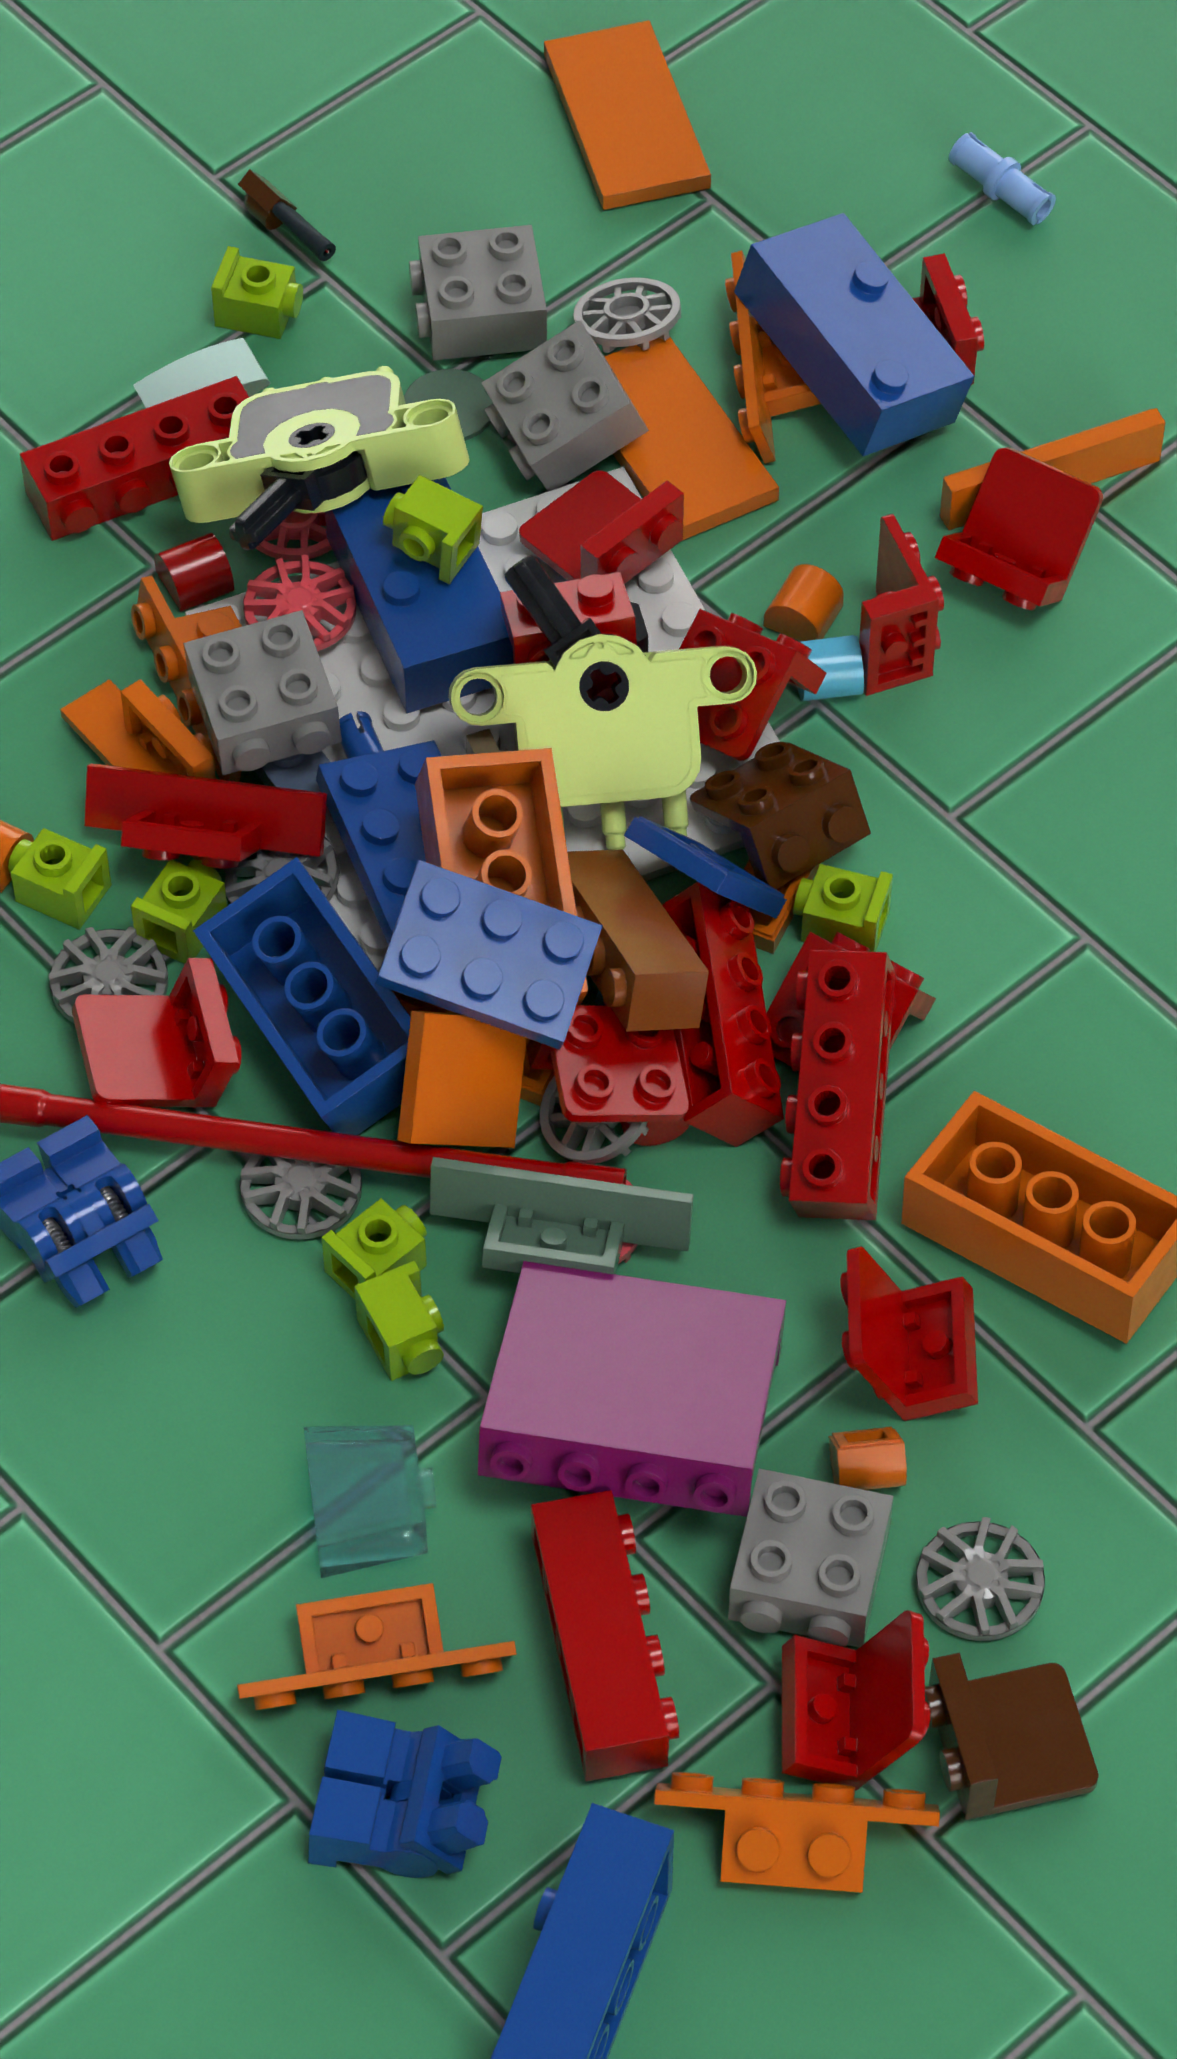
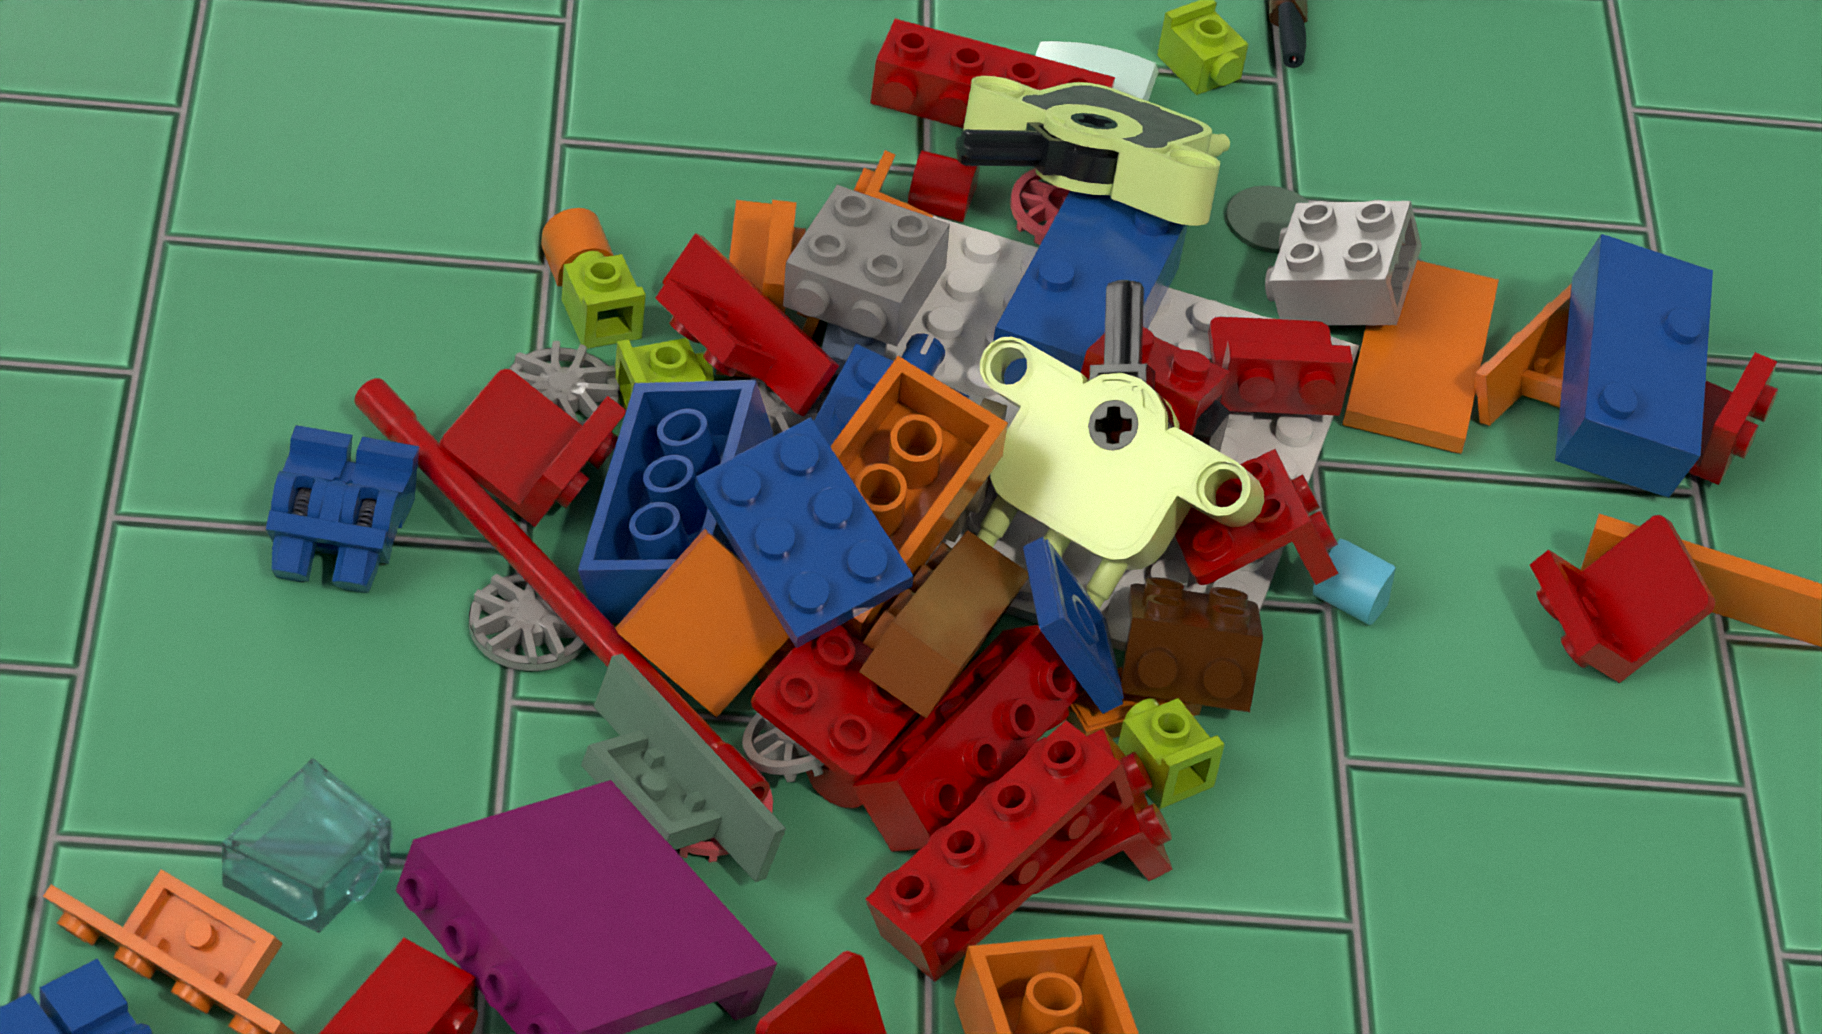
camera: 35 degrees right, 10 degrees down
coral wheel [243,554,356,651] -> none
lime brick [321,1198,427,1300] -> none
lime brick [354,1260,444,1381] -> none
lime brick [383,475,483,584] -> none
light grey brick [409,225,547,360] -> none
orange tile [544,20,711,210] -> none
light grey wheel [573,278,681,353] -> none
orange brick [763,564,844,641] -> none
red bracket [859,514,944,696] -> none

